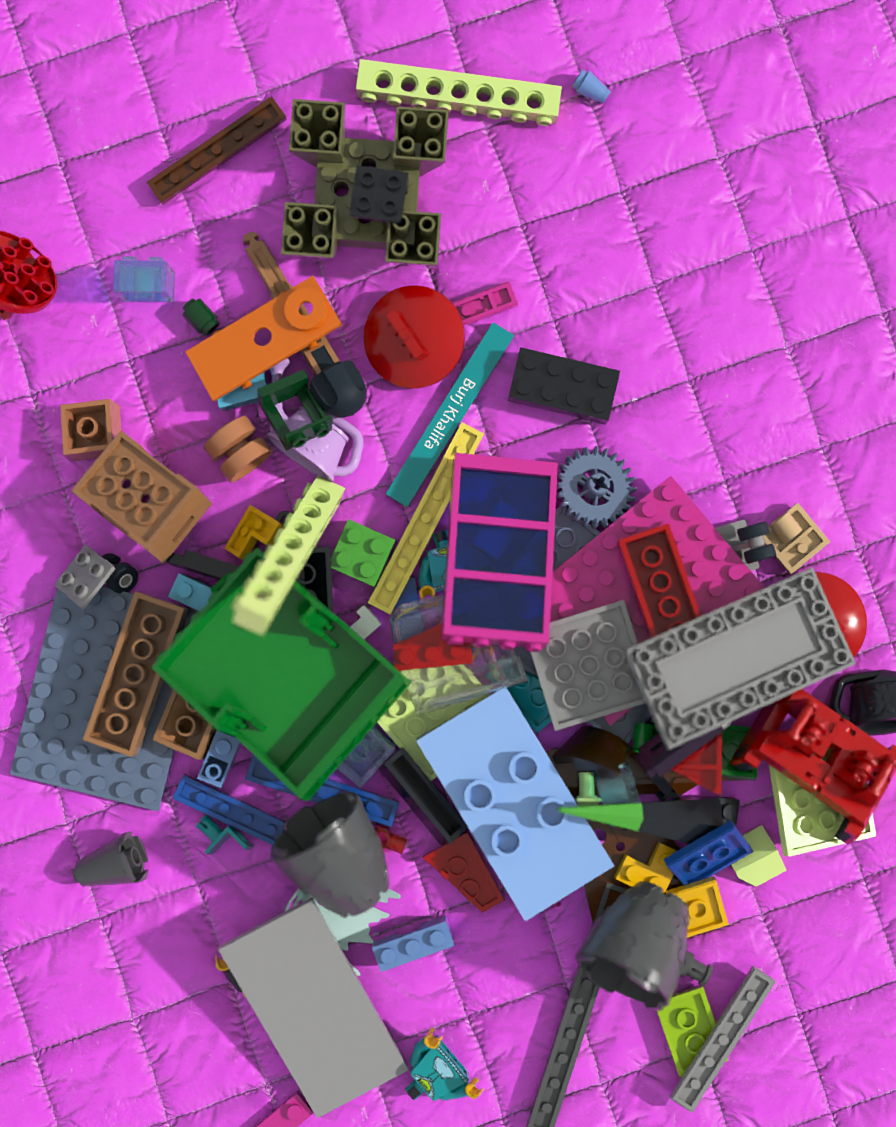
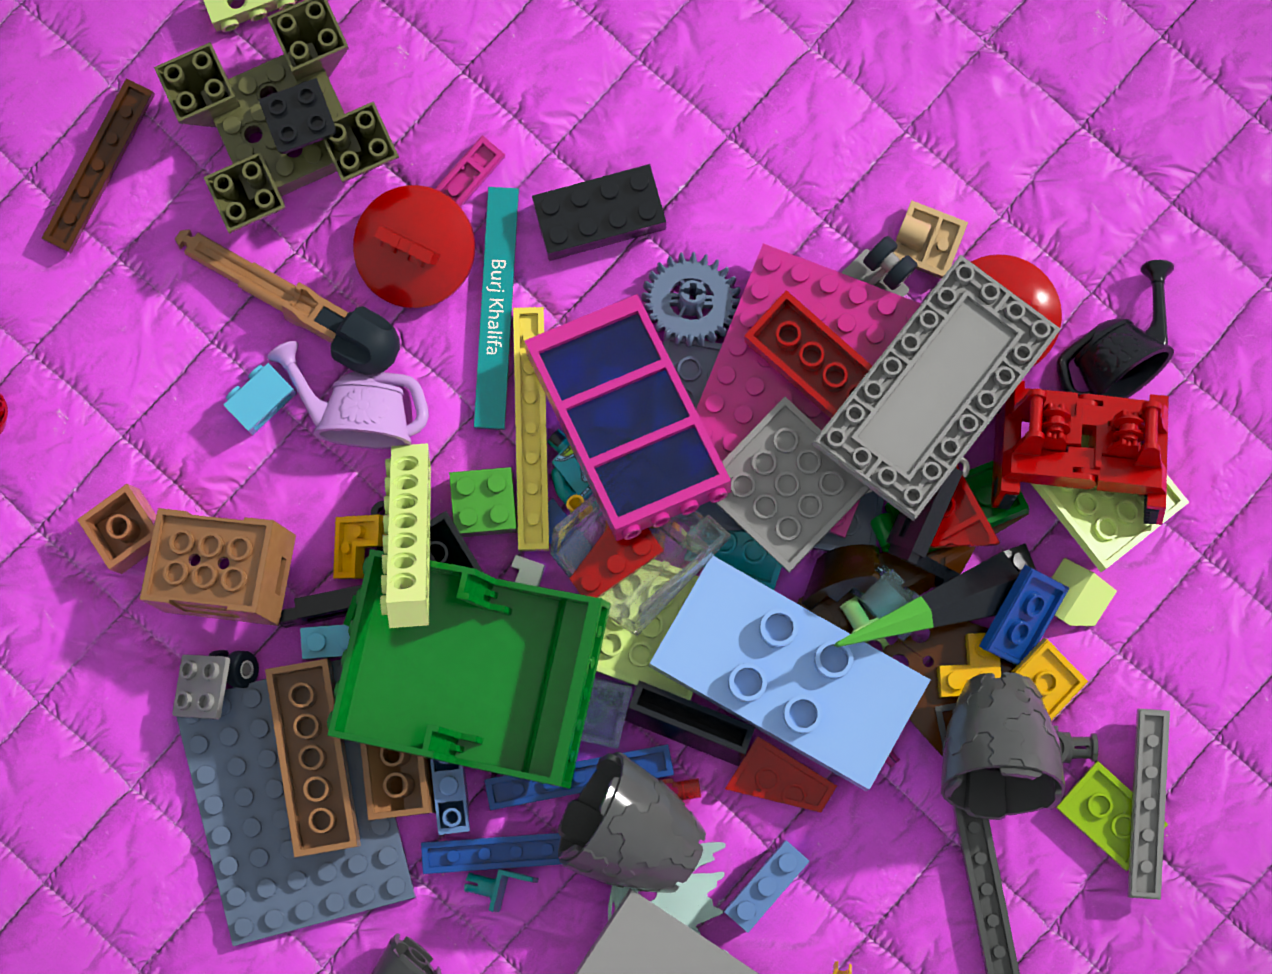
camera: 30 degrees left, 5 degrees down
clear light blue brick [113,256,175,302] -> none
dark green brick [182,298,220,337] -> none
orange piece [185,275,342,402] -> none
nougat wheel [203,416,273,483] -> none
dark green panel [257,369,333,450] -> none

